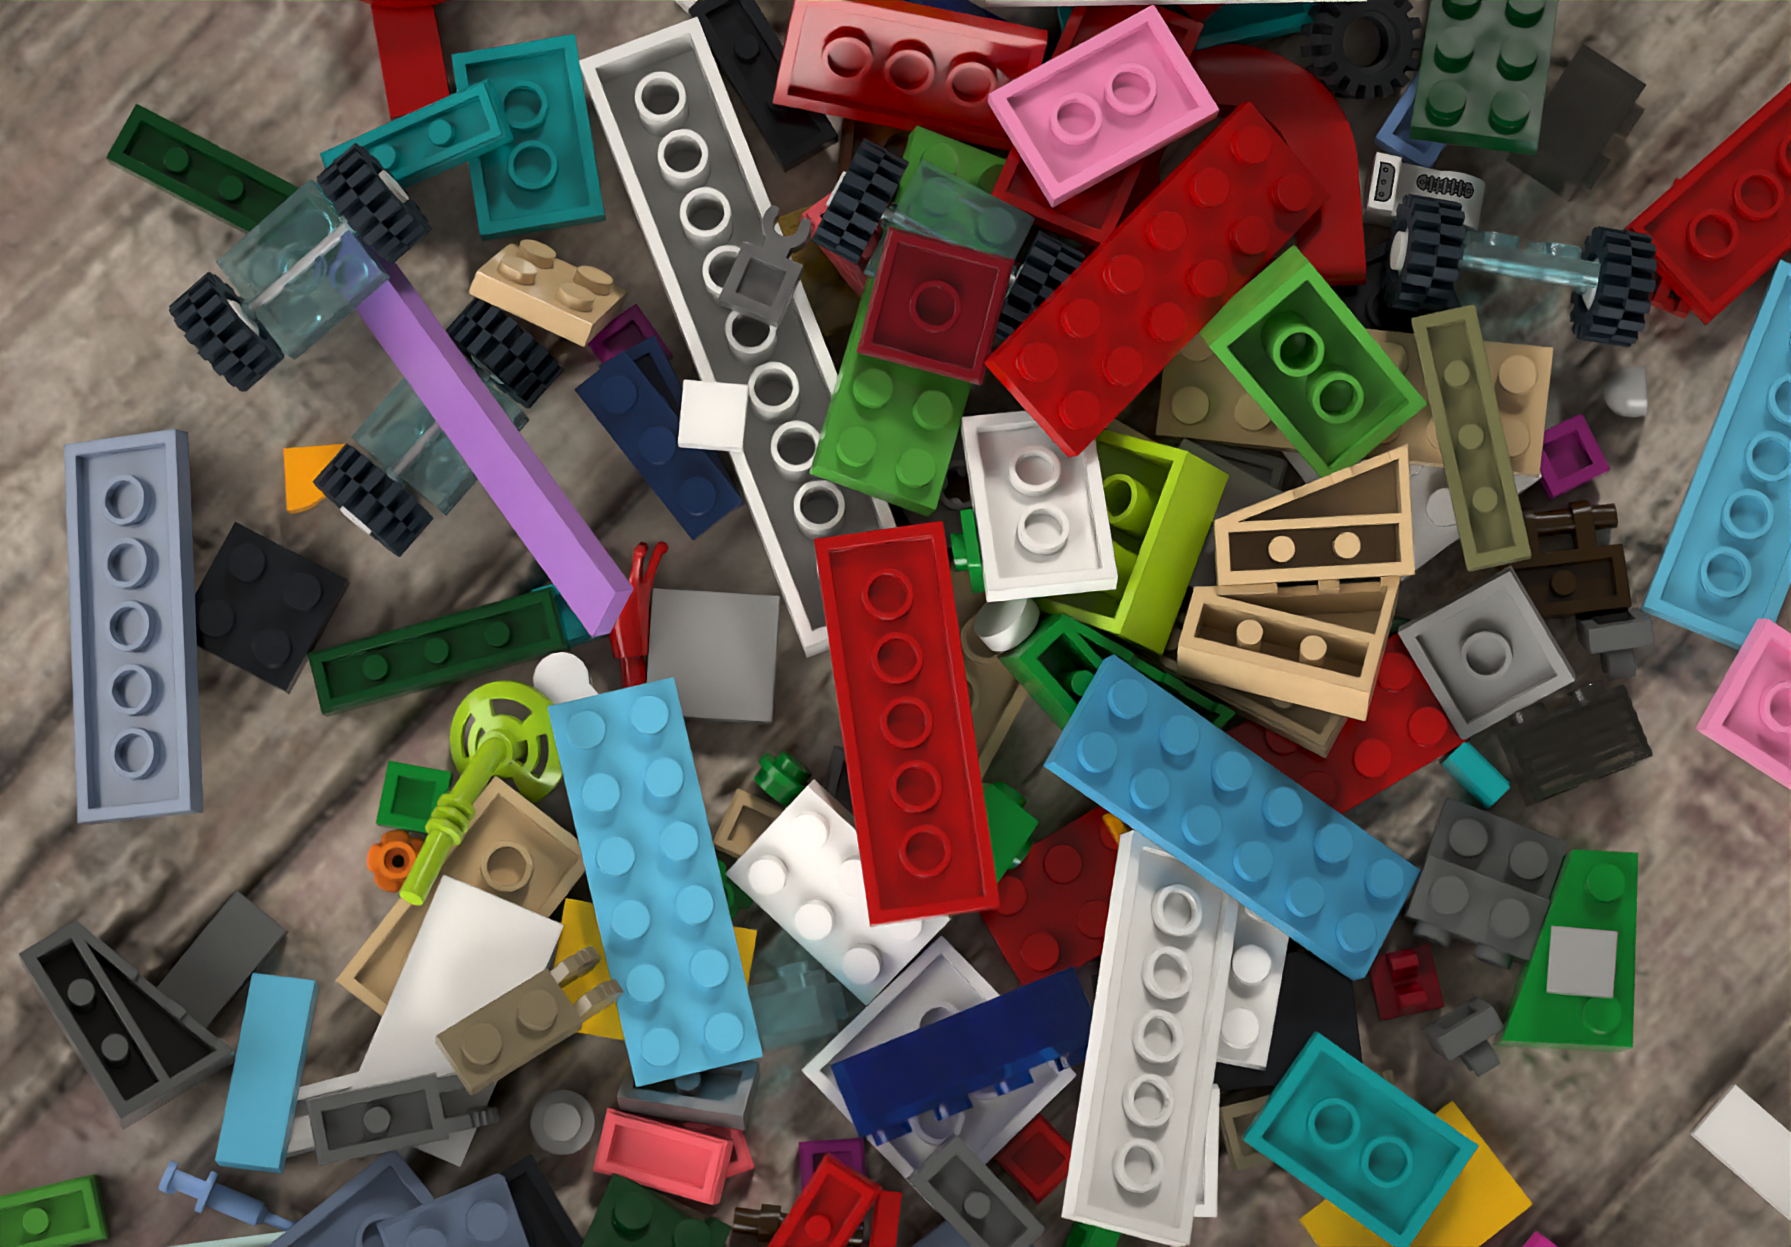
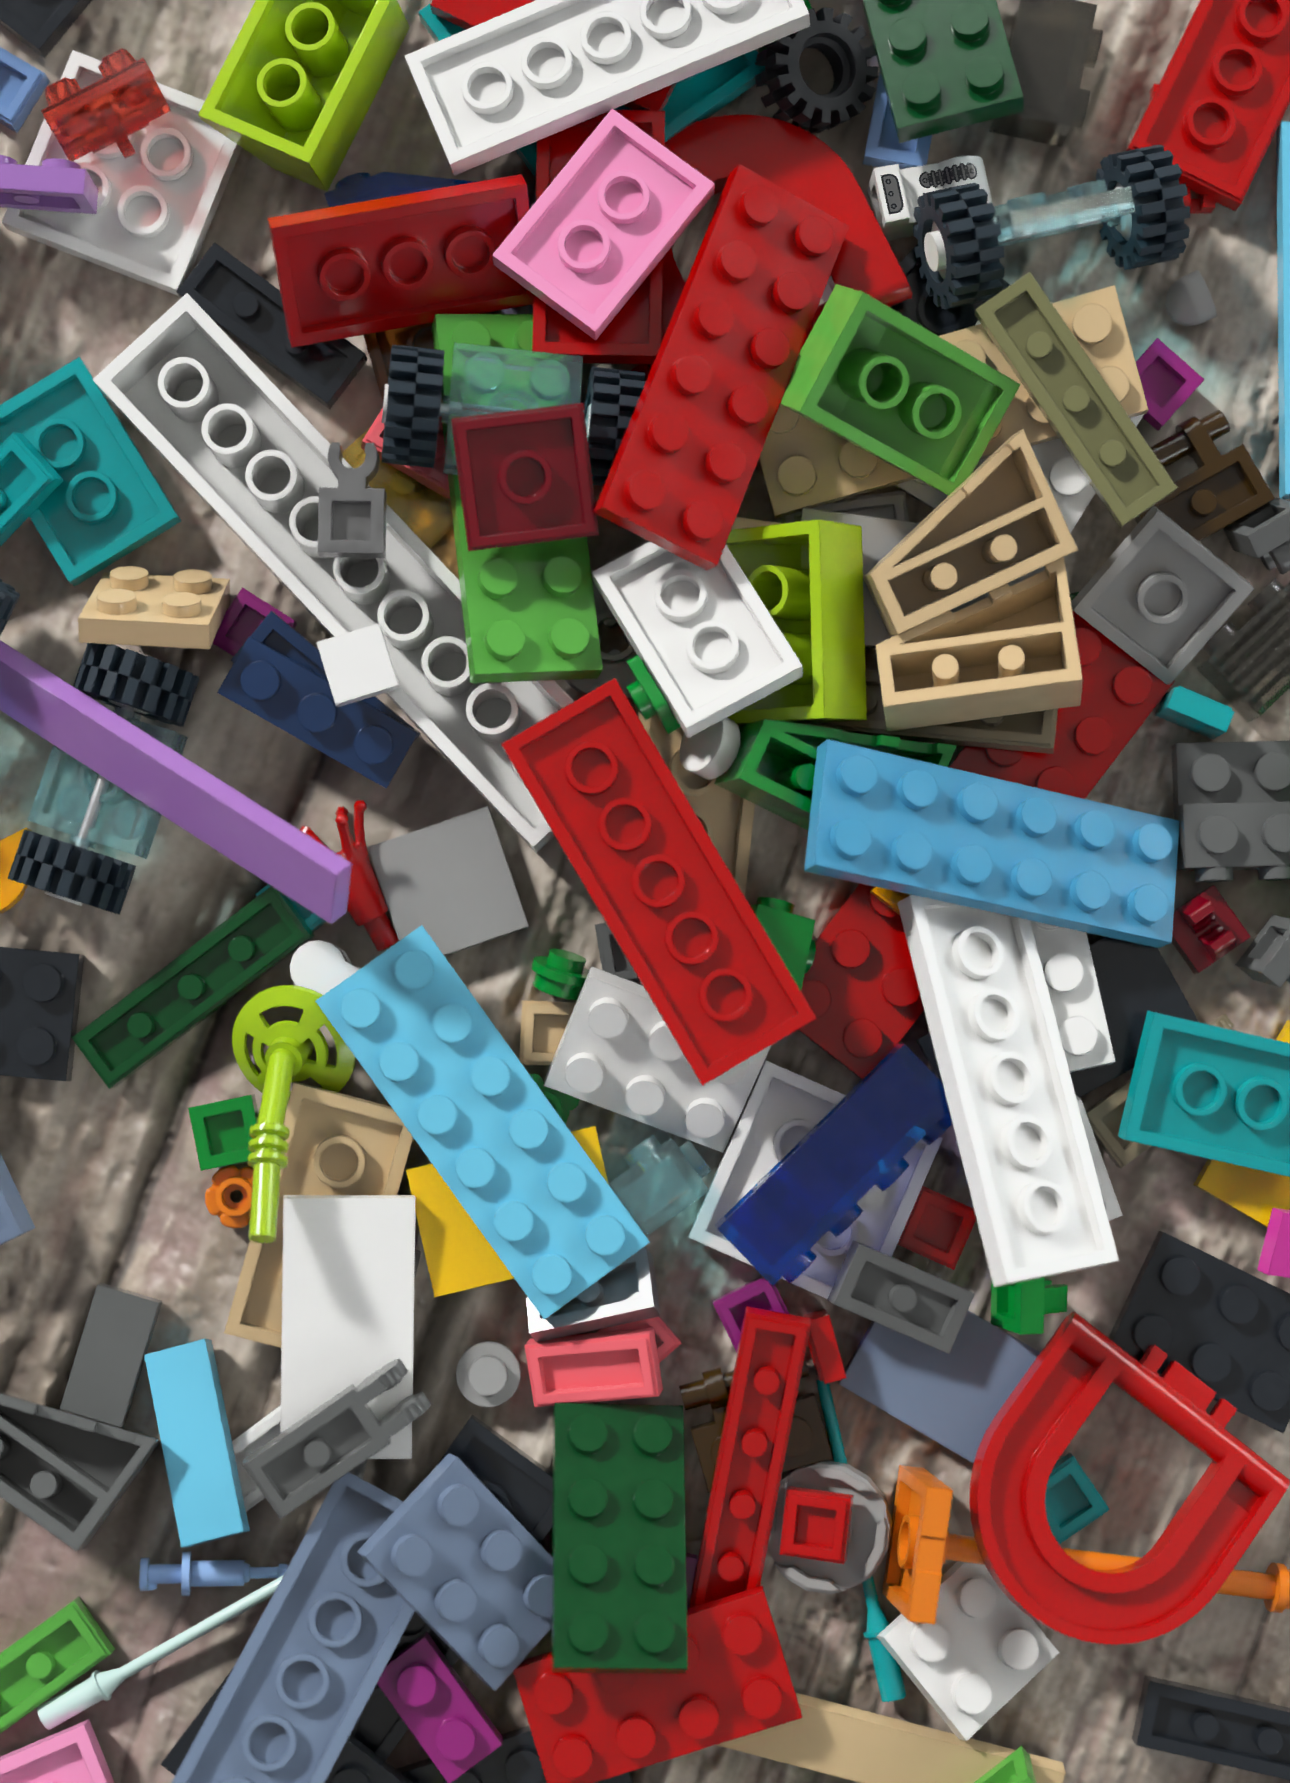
camera: 25 degrees left, 5 degrees up
dark tan hinge [435,946,624,1096] -> none

